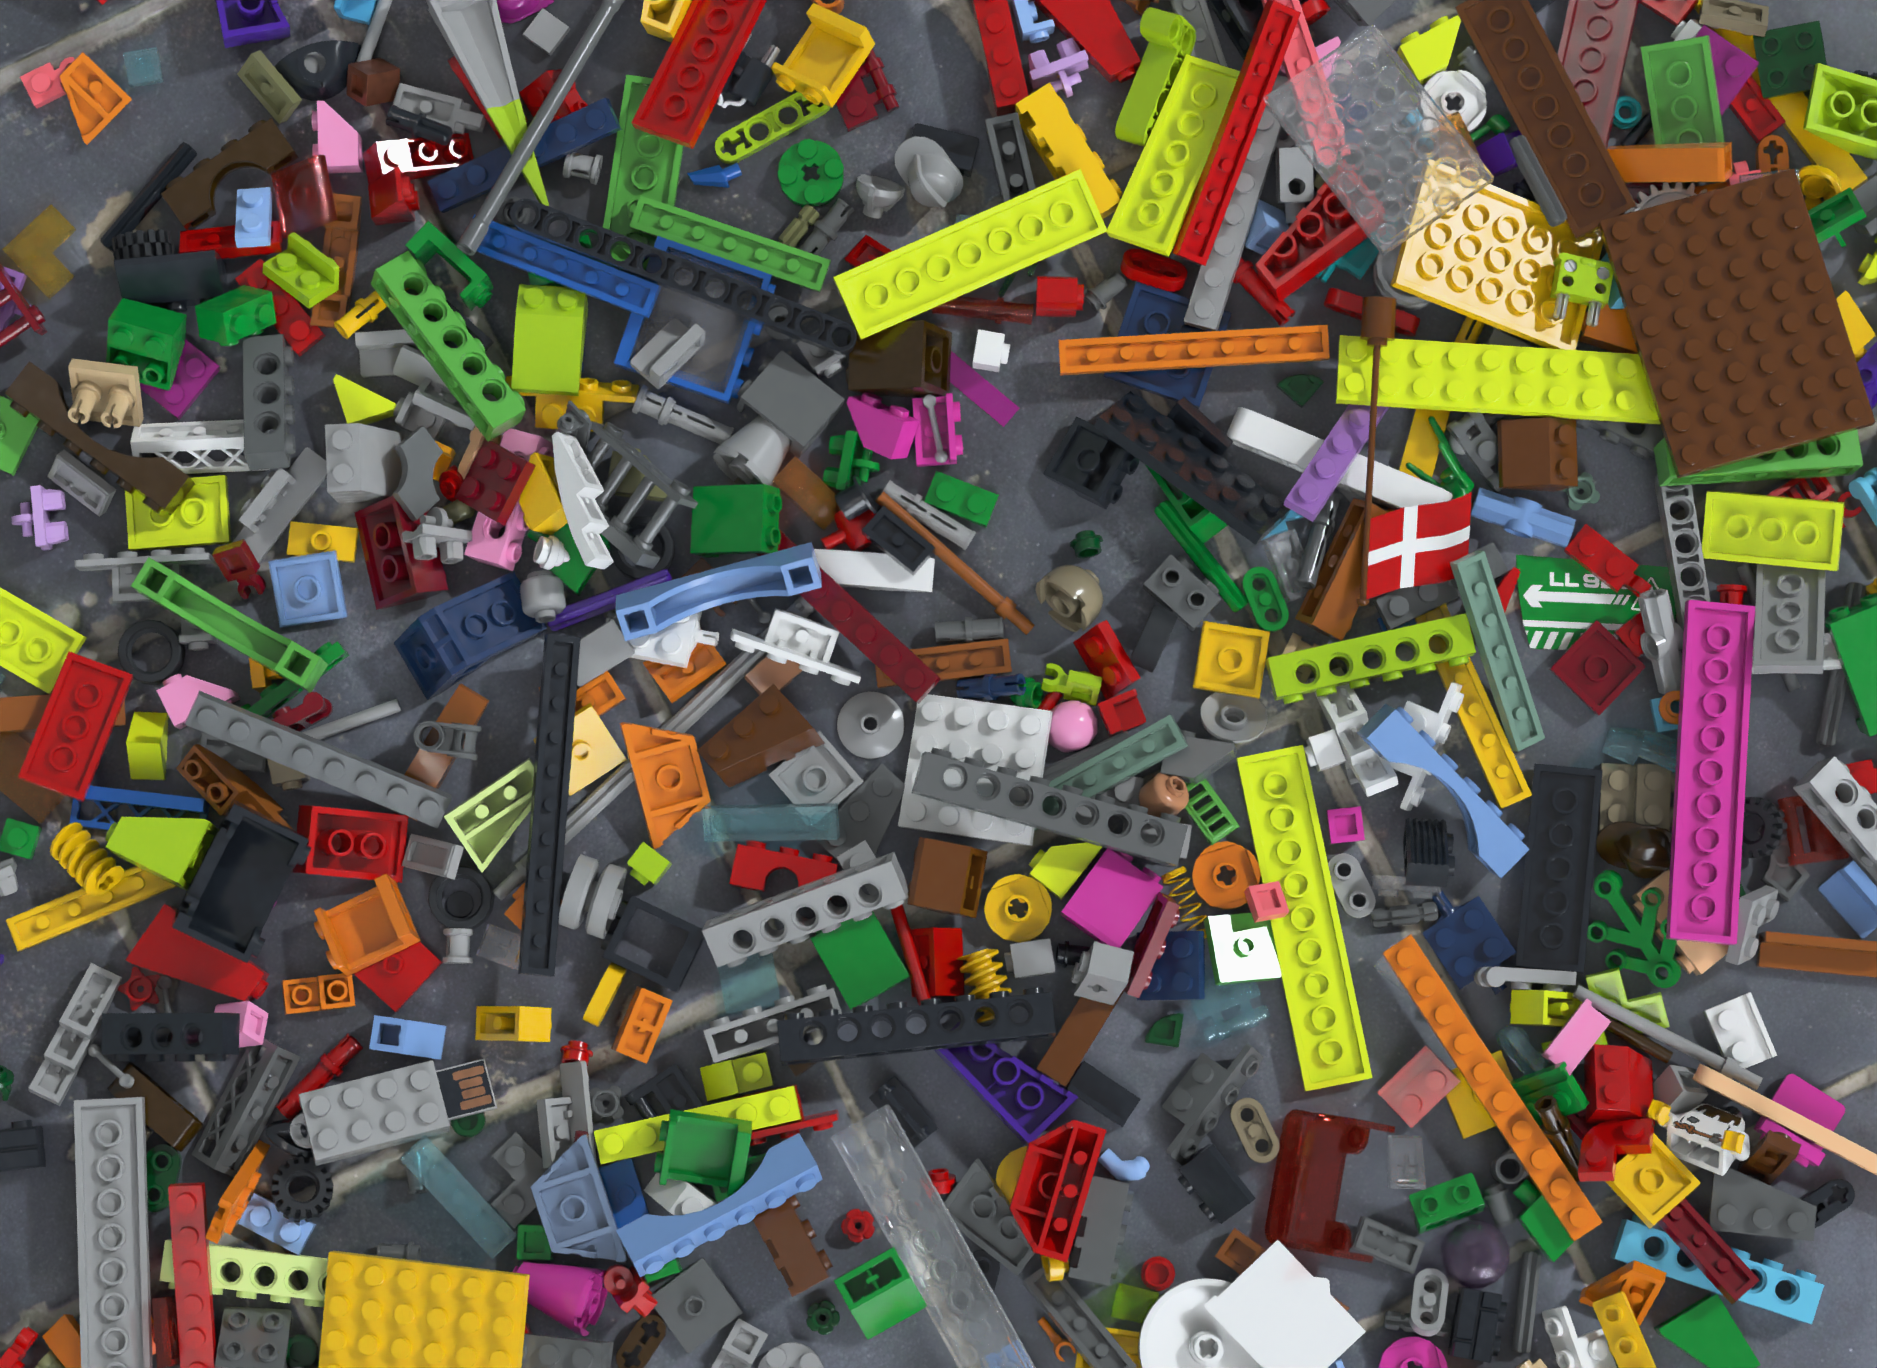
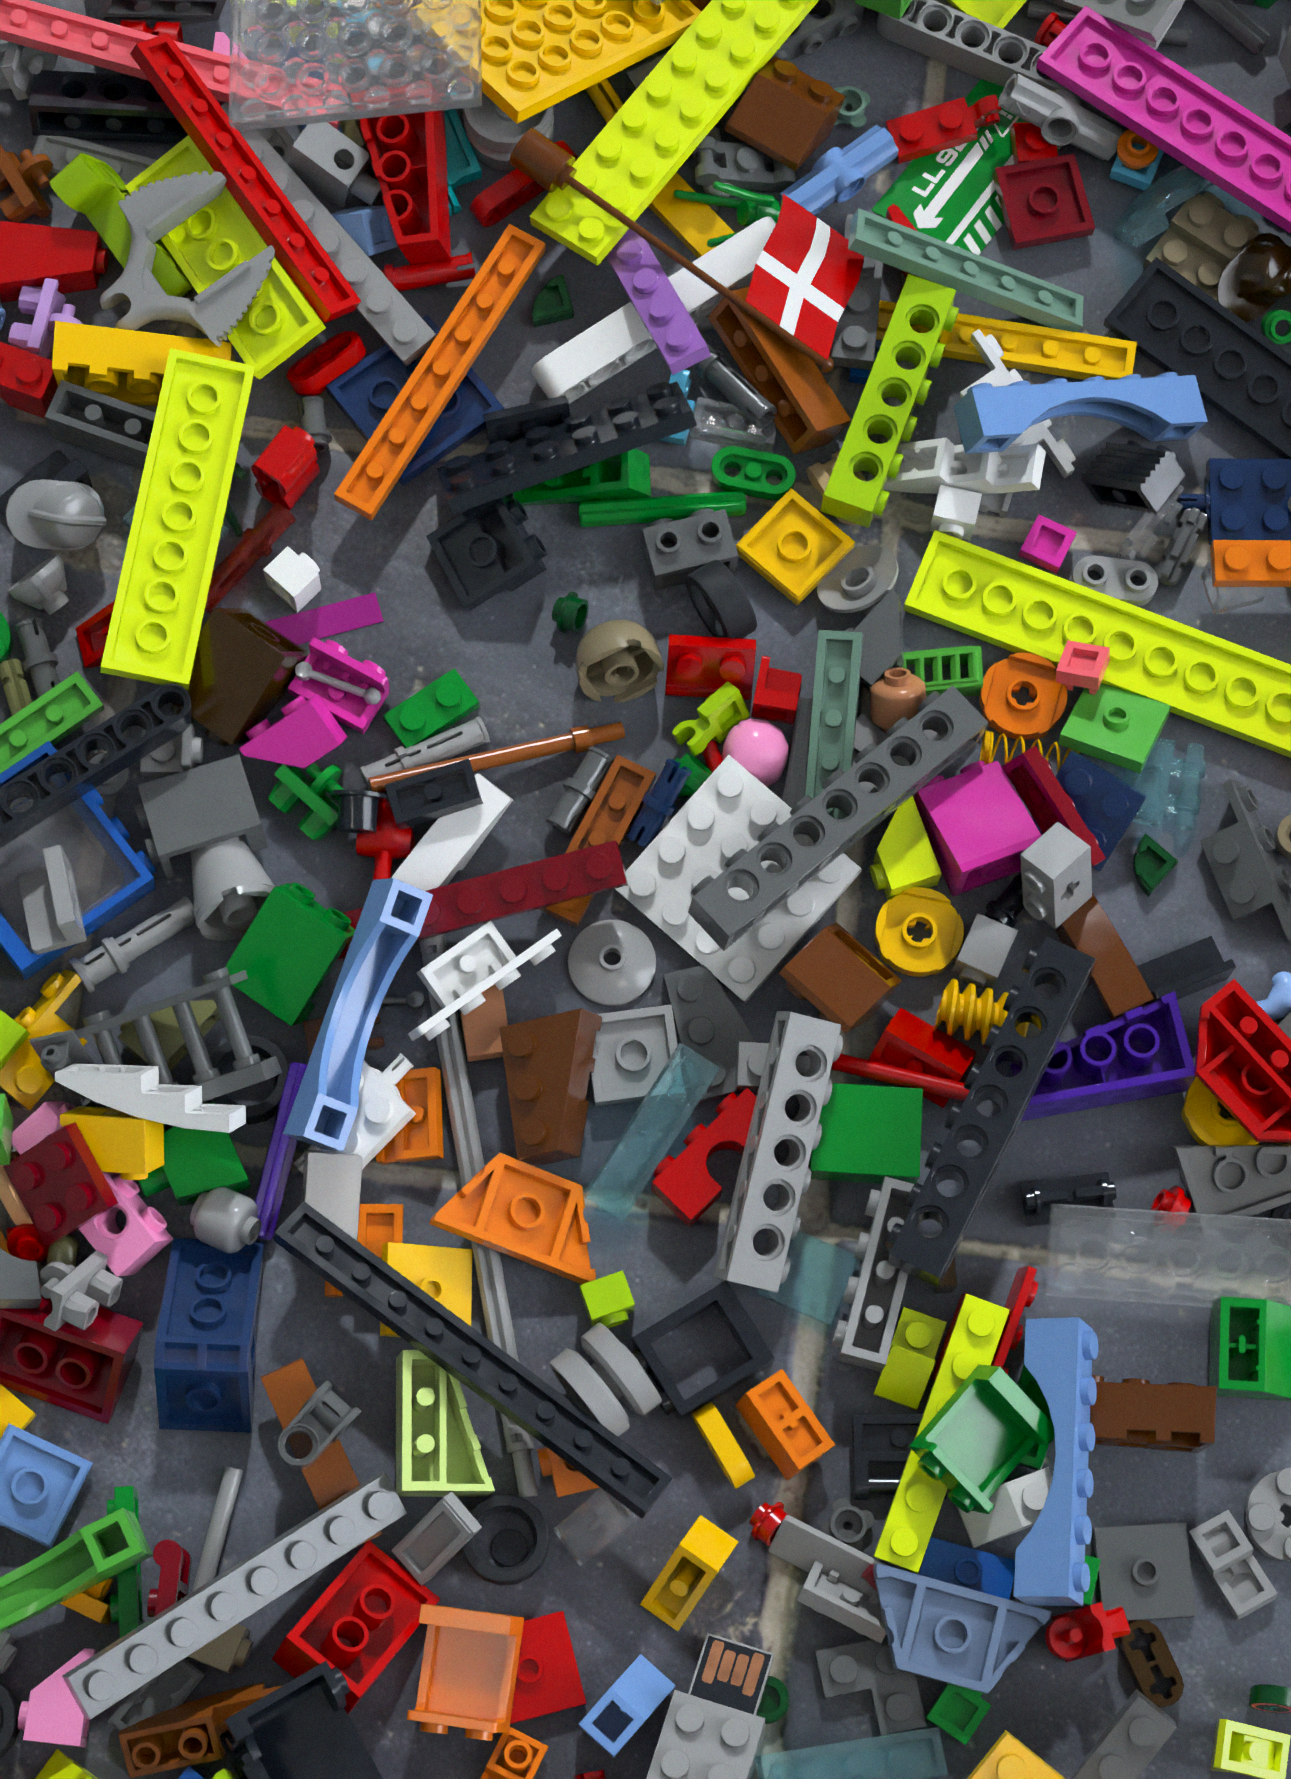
camera: 65 degrees left, 10 degrees down
light grey bush [442,928,473,964] -> none
dark pink cone [513,1262,608,1336] -> none
white plate [533,535,570,570] -> none
clear orange slope [773,456,841,531] -> none
dark green plate [806,1301,840,1335] -> none
red plate [841,1209,875,1243] -> none
none -> light grey piece [100,171,275,347]

